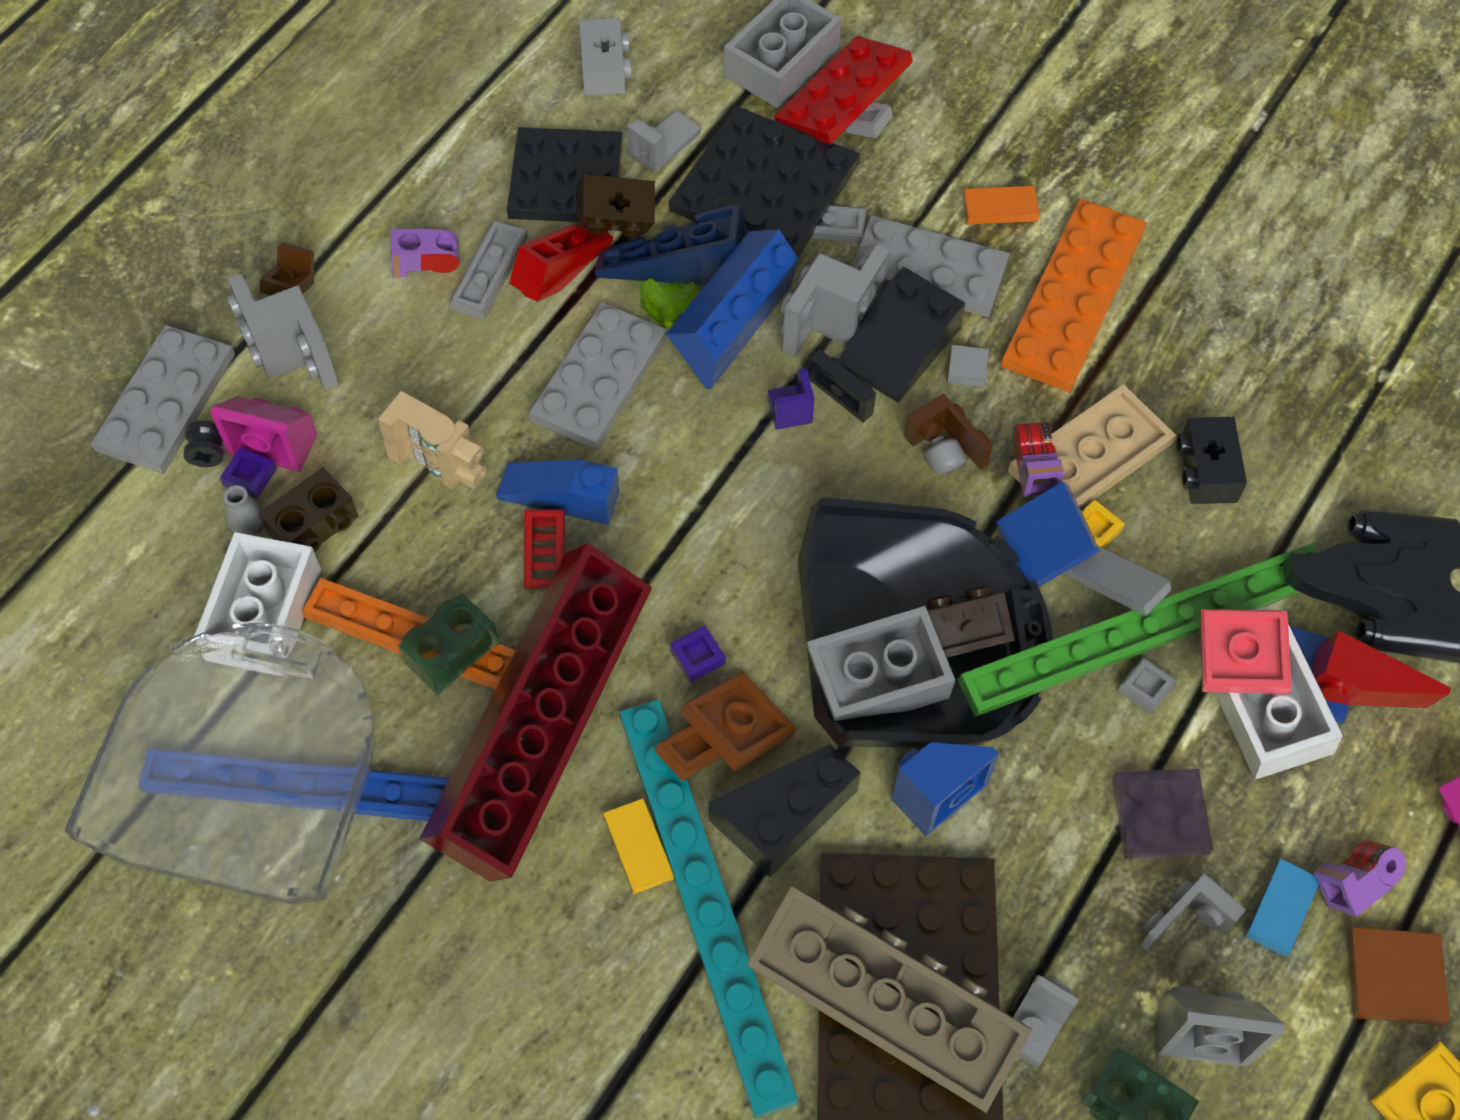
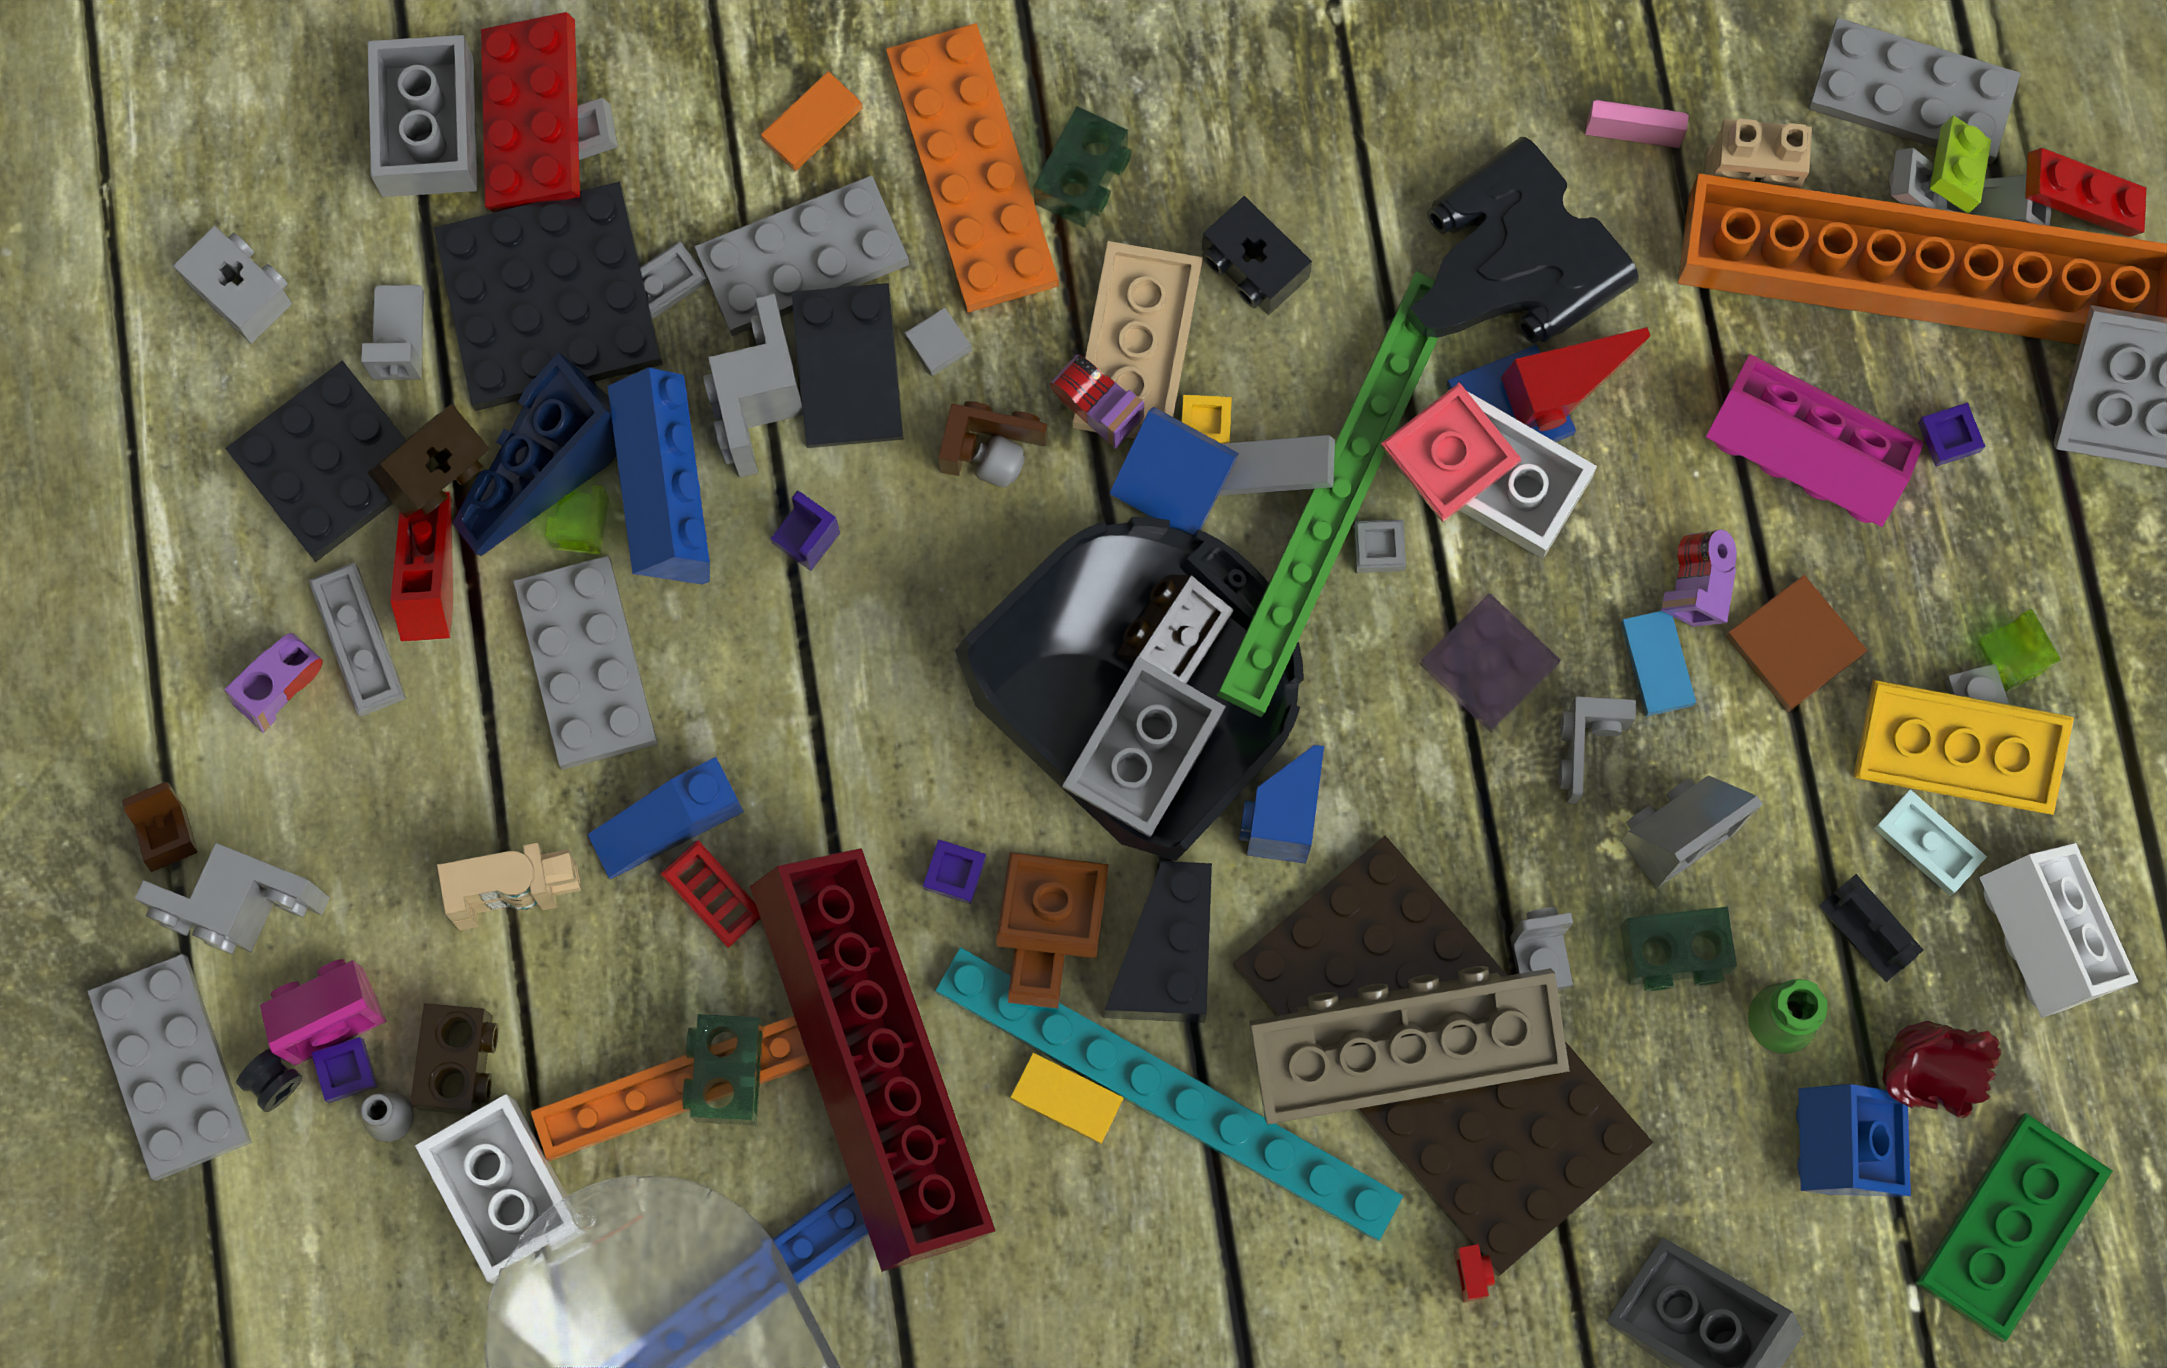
camera: 40 degrees left, 15 degrees up
black plate [808,349,876,423] -> none
none -> clear green brick [1033,106,1132,228]

